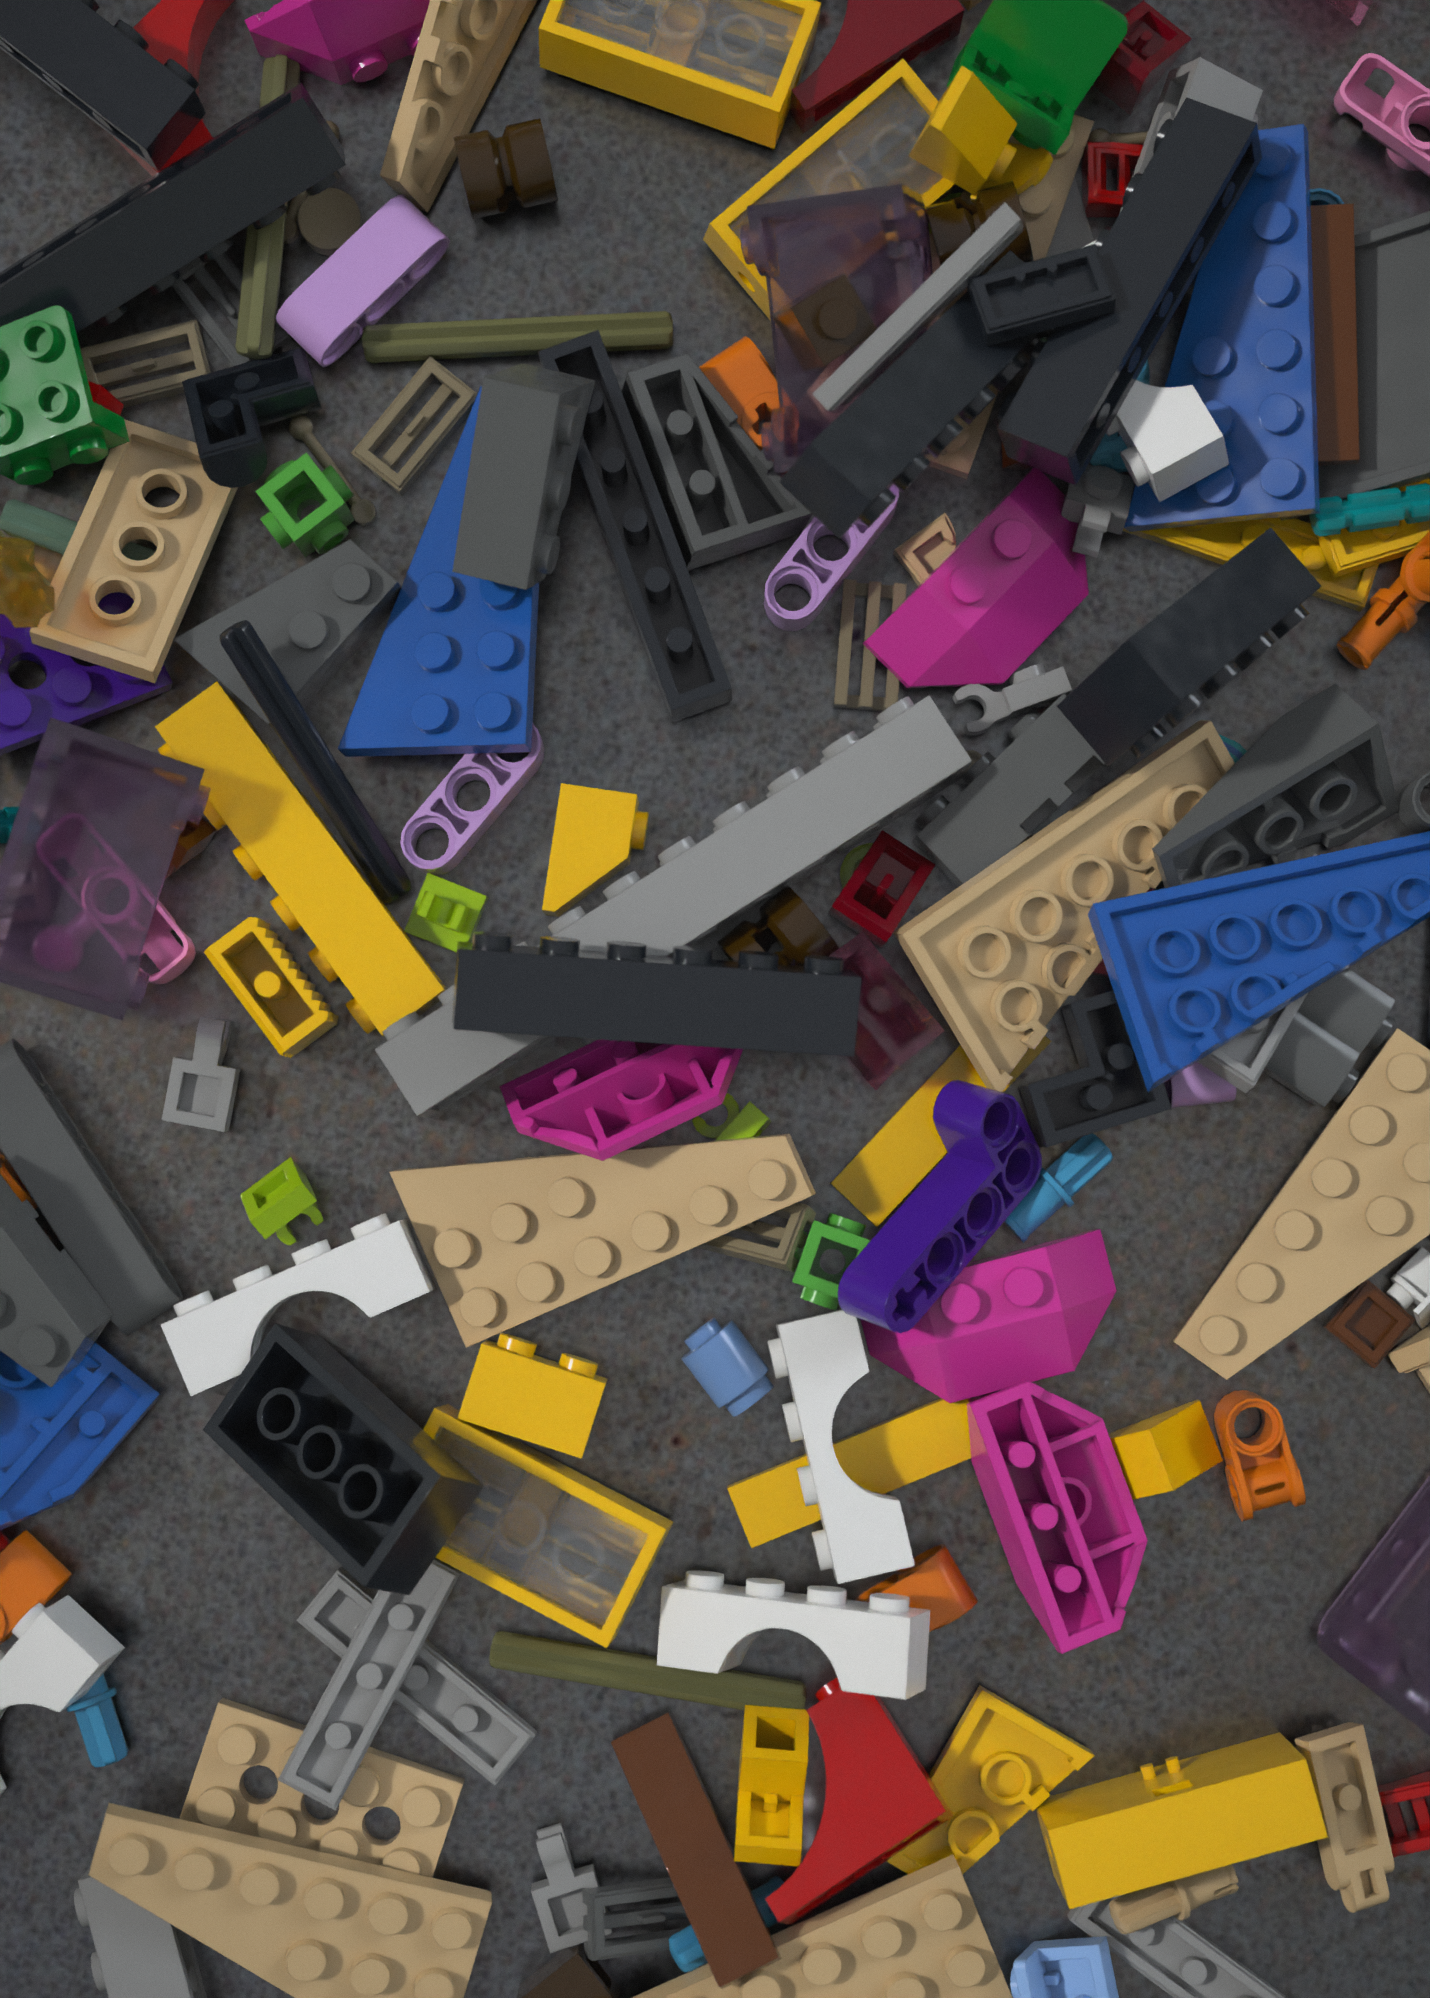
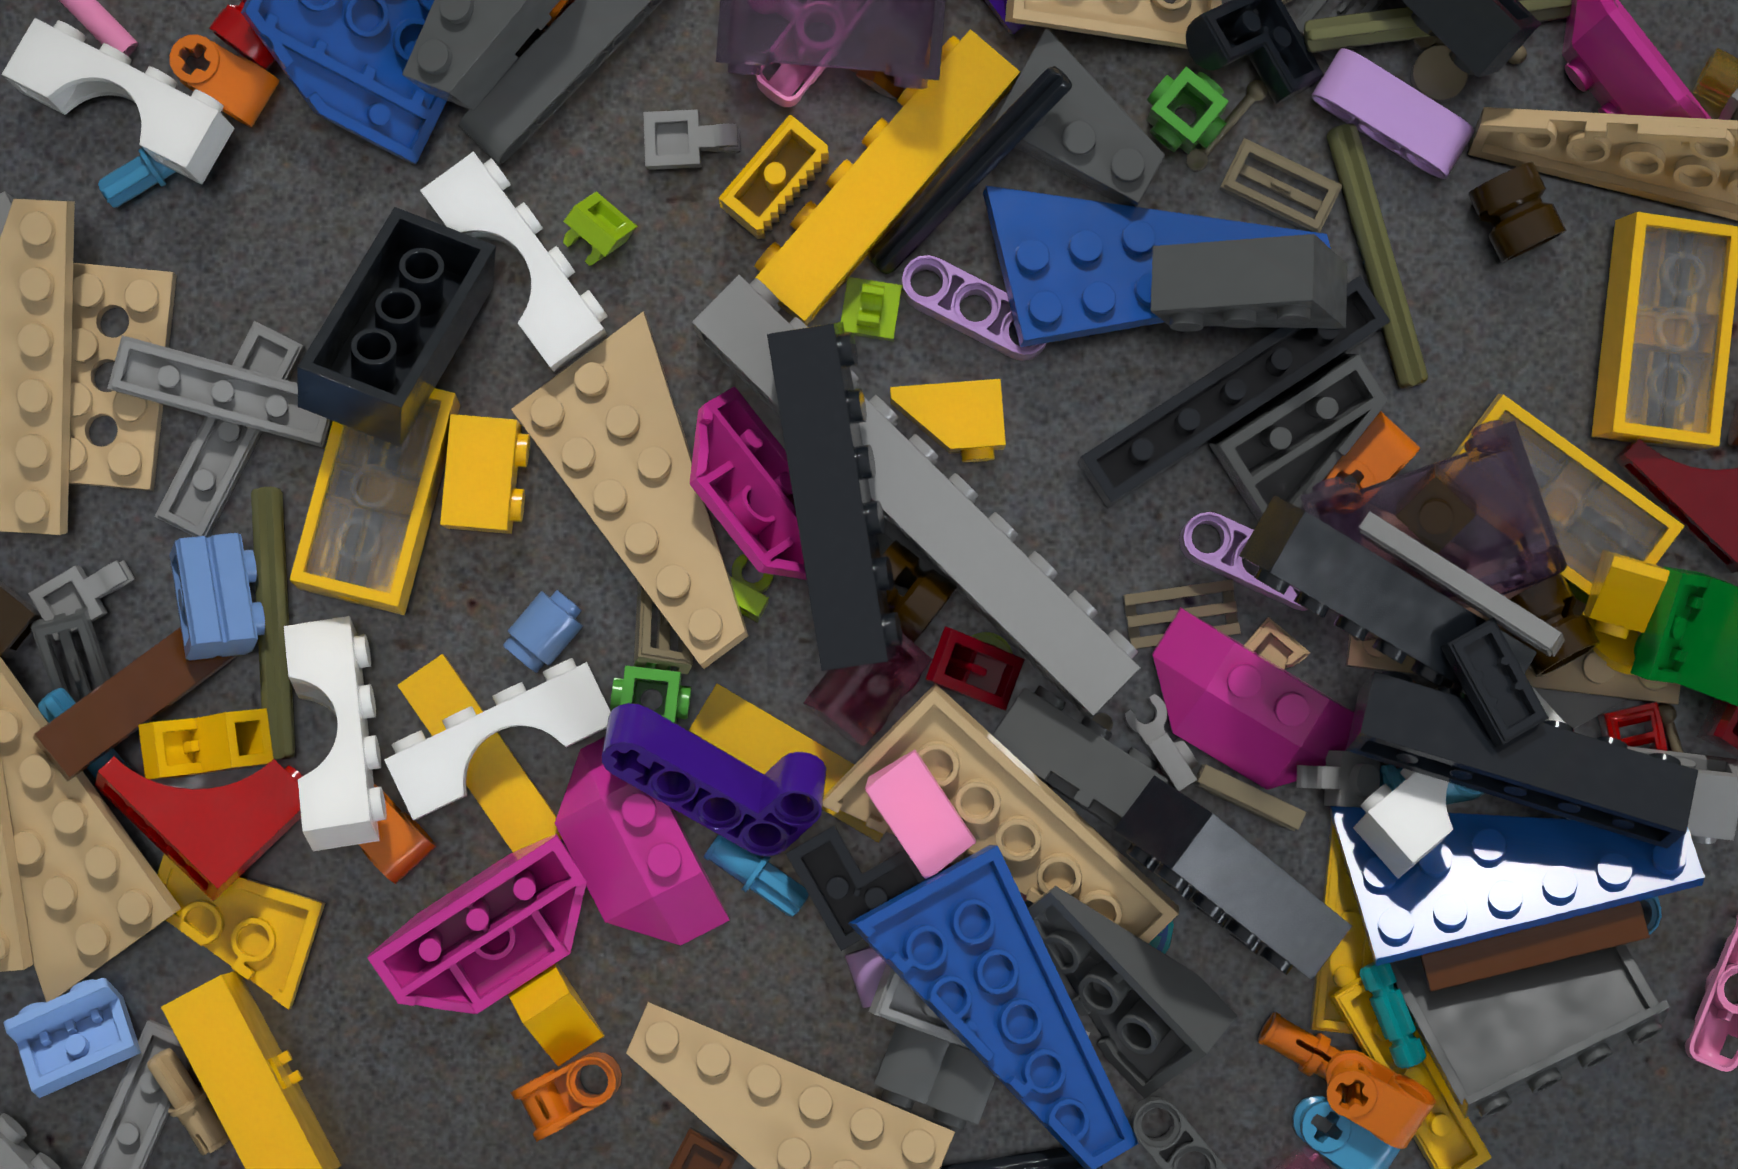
camera: 75 degrees right, 0 degrees up
none -> medium blue brick [169,533,265,661]
none -> bright pink slope [865,749,976,879]
none -> dark tan tile [1194,764,1307,831]

